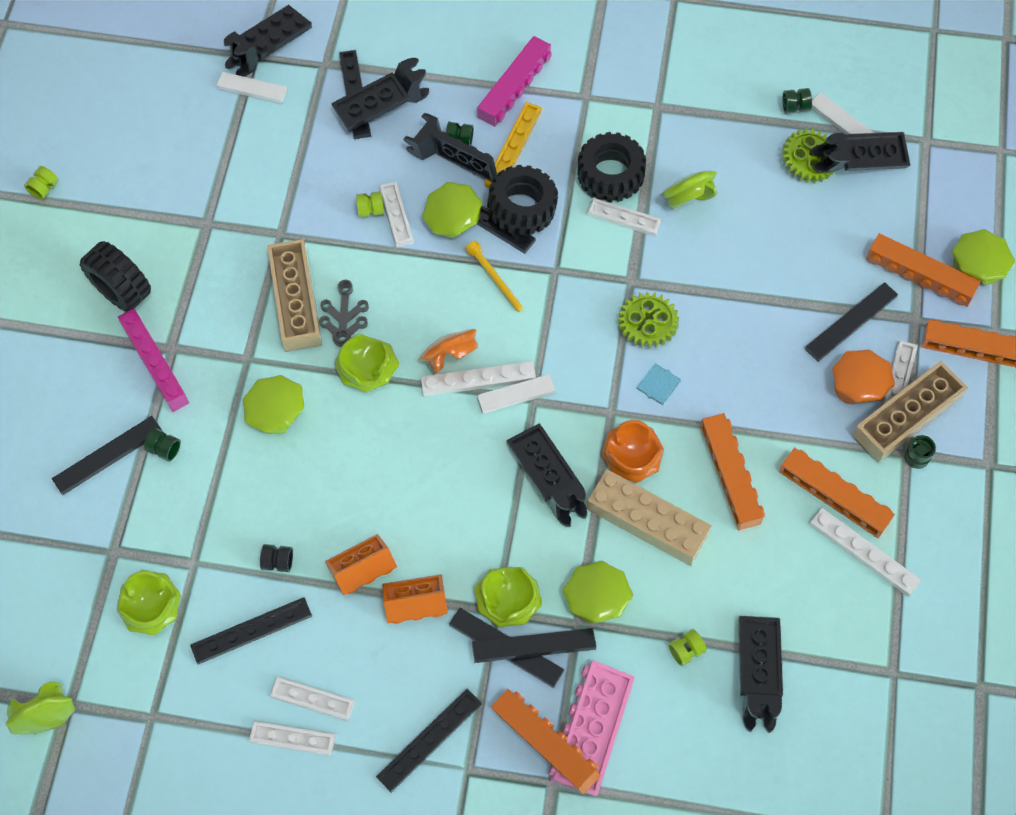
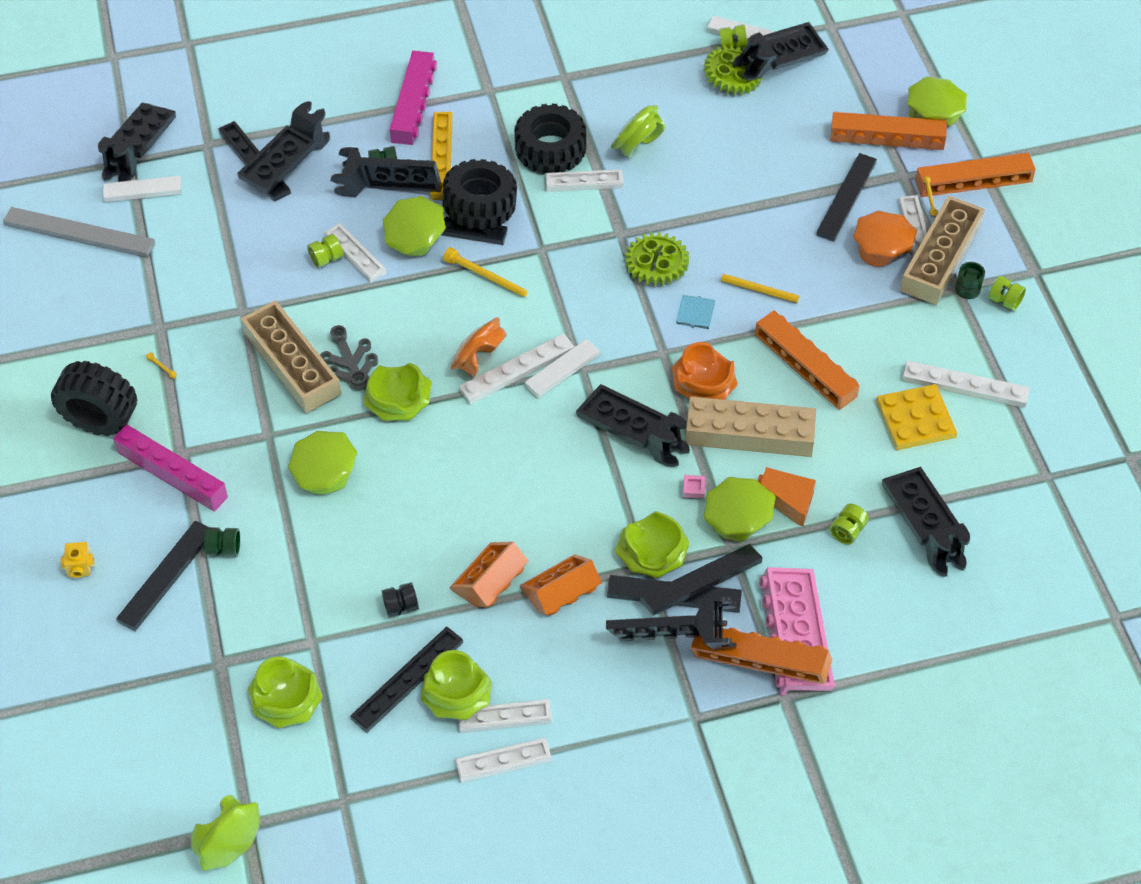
camera: 25 degrees left, 10 degrees down
black tile [376,689,482,793] -> none
orange brick [779,447,895,539] -> none
dark green wheel [782,88,812,114] -> none
none -> light grey tile [3,207,155,258]
none -> yellow brick [61,542,94,578]
none -> yellow hinge [146,353,177,379]
none -> lime piece [421,650,492,720]
none -> black hinge [606,597,736,650]
none -> bright pink plate [683,475,705,499]
none -> lime wheel [719,24,748,49]
none -> yellow bar [721,274,799,303]
none -> orange slope [758,467,816,526]
none -> yellow plate [876,384,957,450]
none -> yellow hinge [923,176,938,216]
none -> lime wheel [988,275,1026,311]

